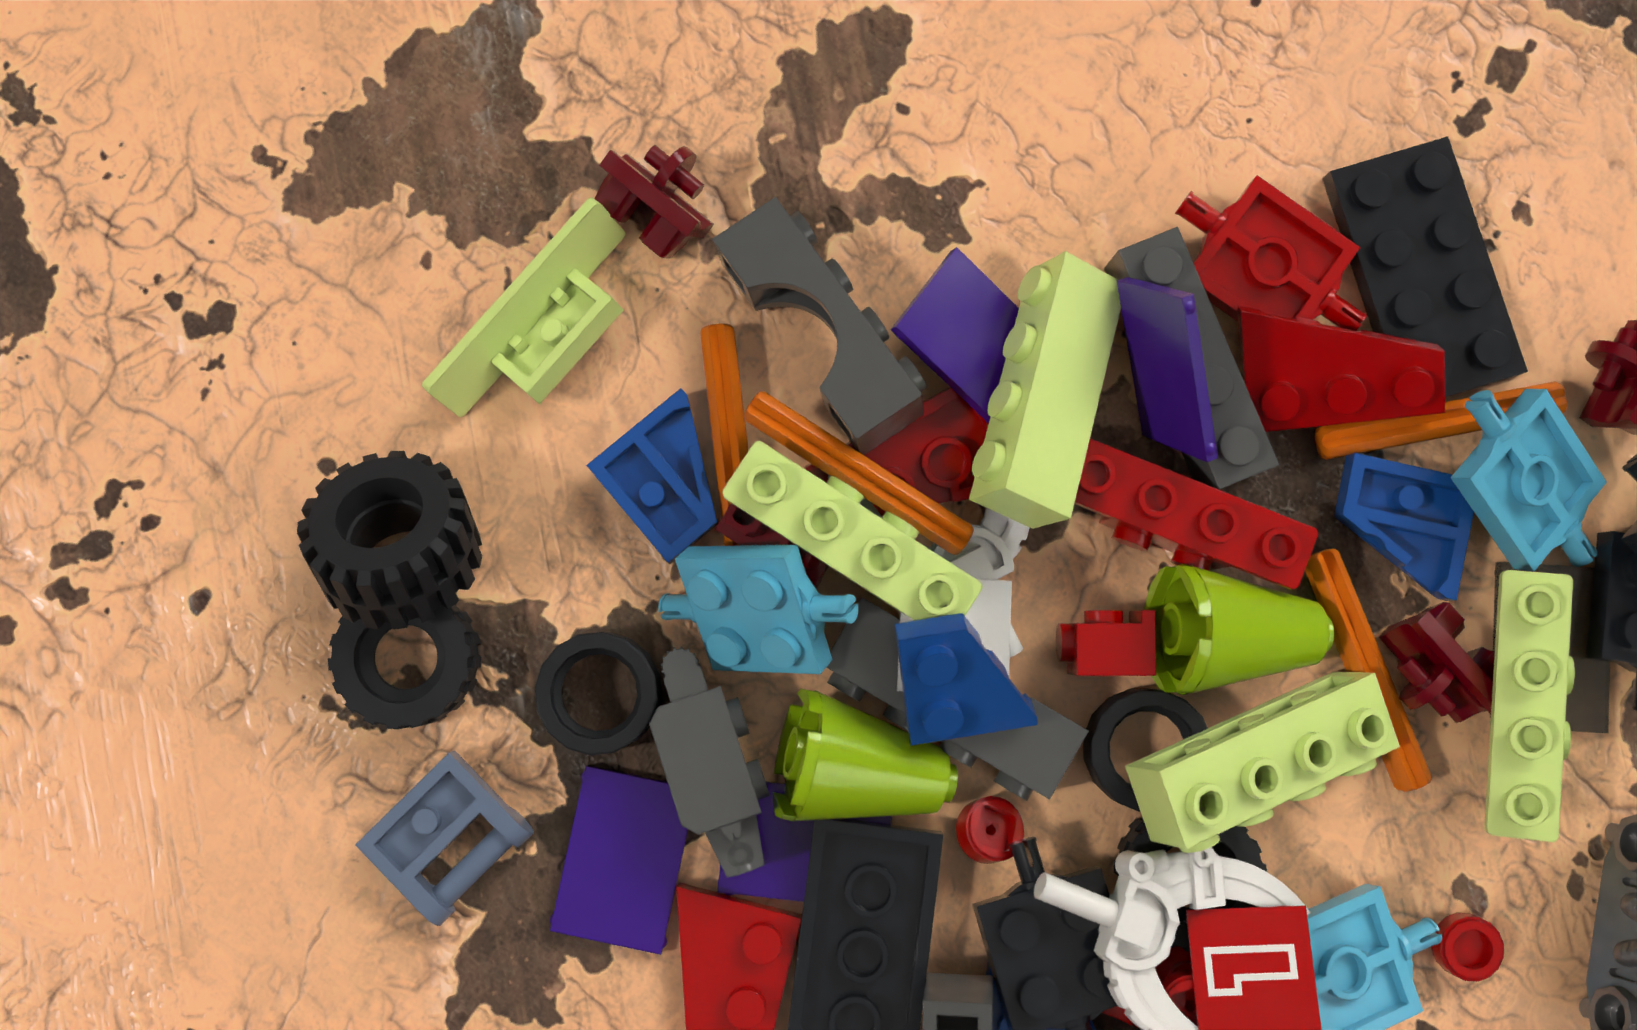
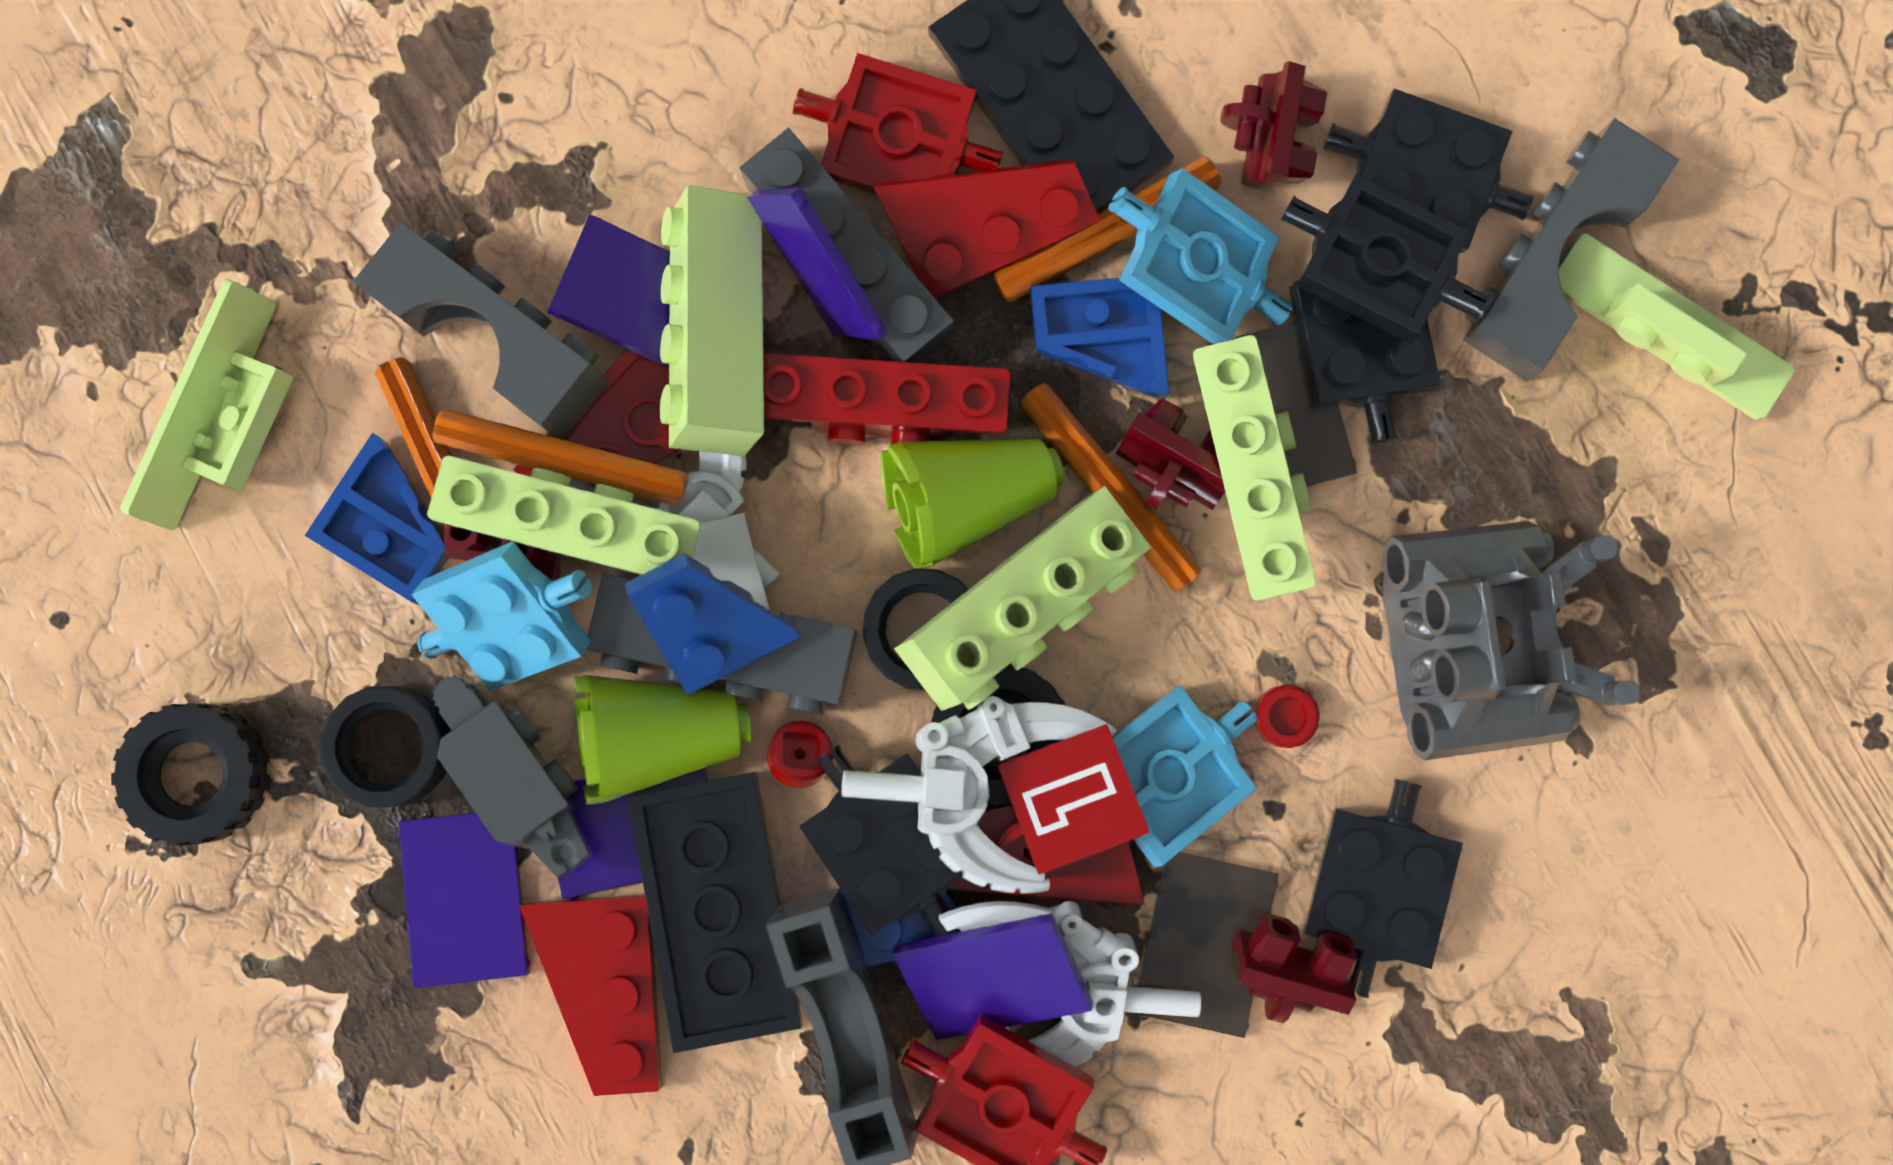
camera: 15 degrees left, 0 degrees up
black tyre [297,451,482,630] -> none
sand blue plate [355,751,534,926] -> none
dark red hips [594,145,714,259] -> none
red brick [1056,610,1156,676] -> none

